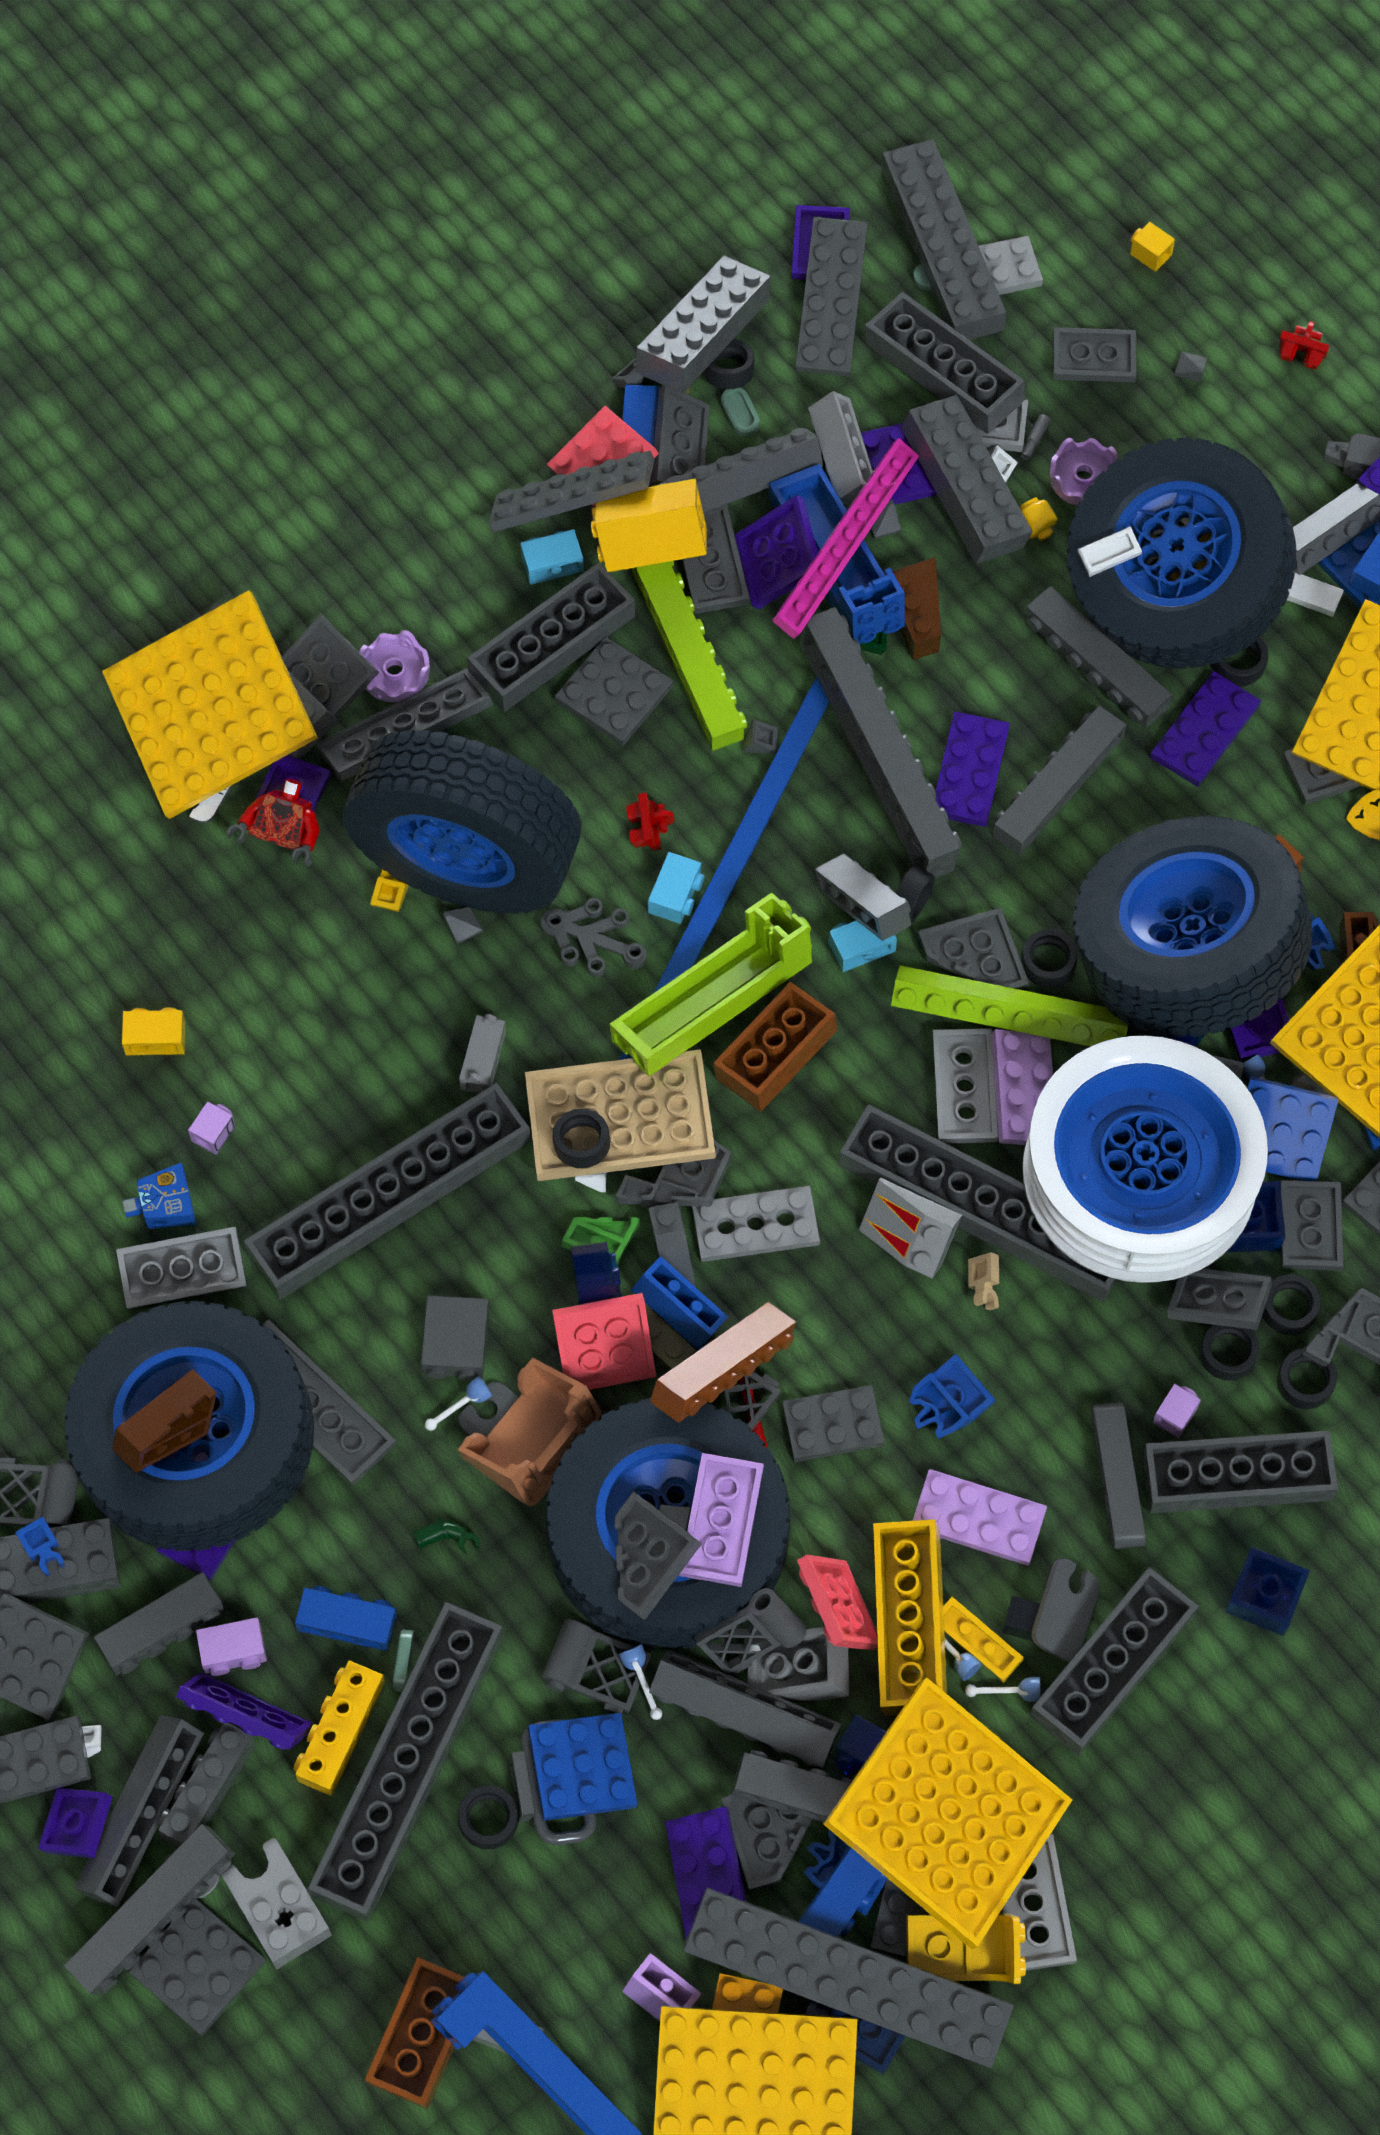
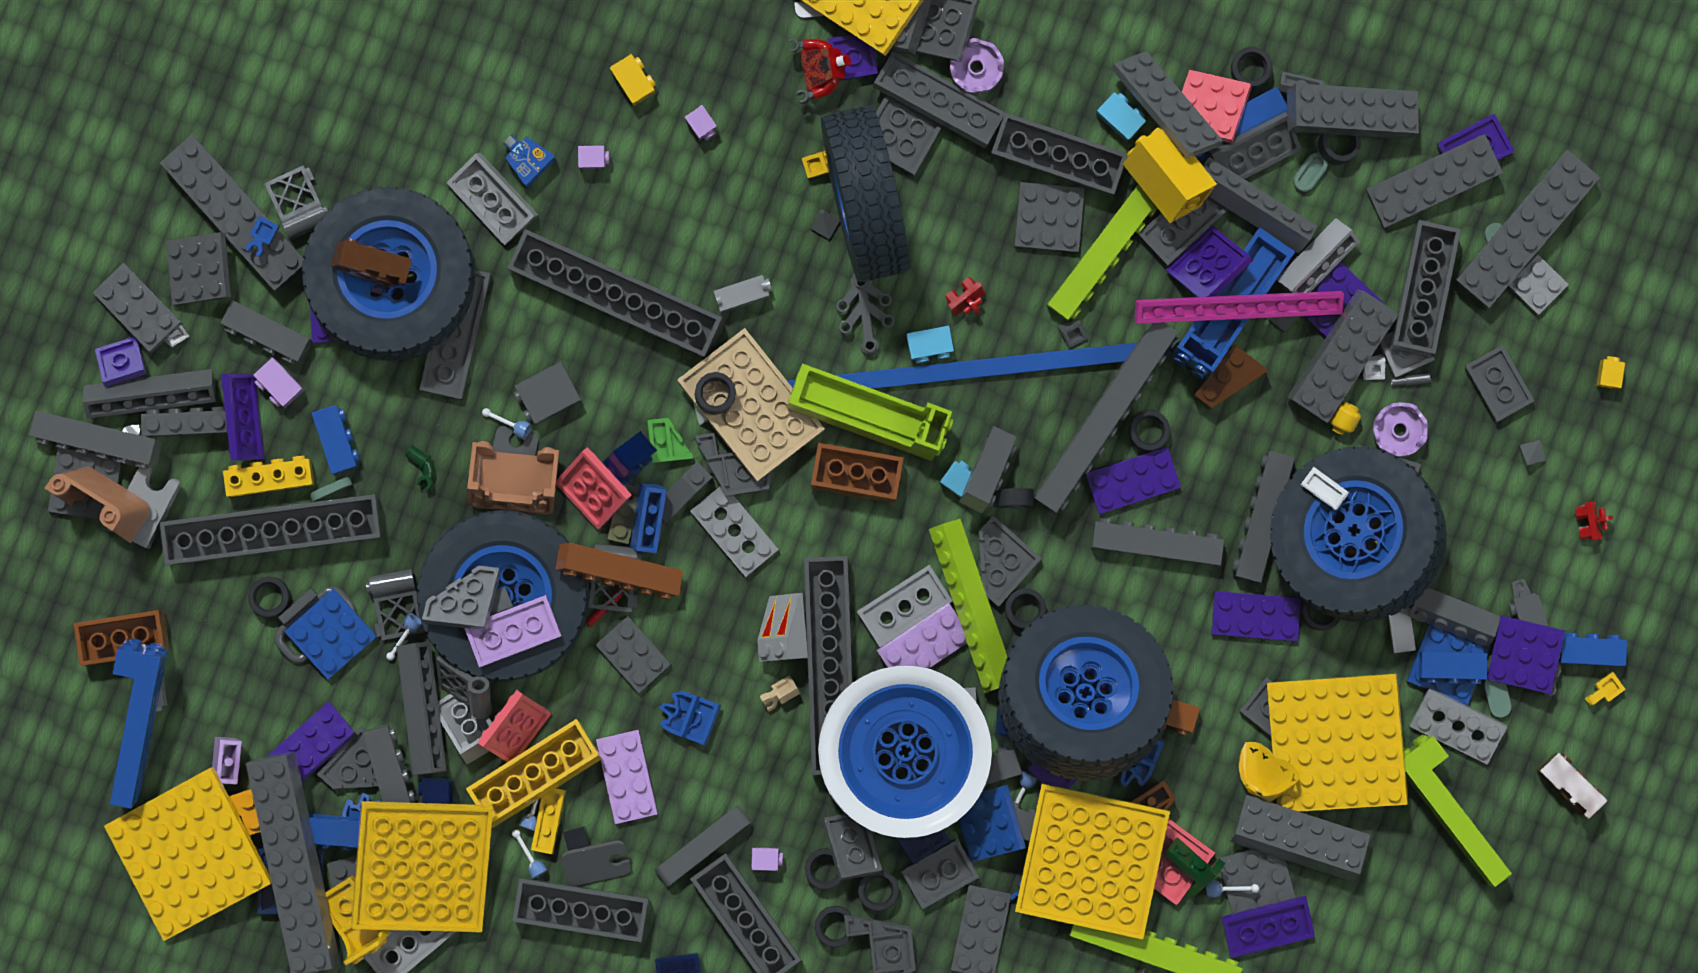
camera: 55 degrees right, 20 degrees up
none -> nougat windscreen [45,467,150,543]
none -> lavender brick [685,105,717,141]
none -> black tyre [1128,410,1170,451]
none -> black tyre [1231,47,1272,89]

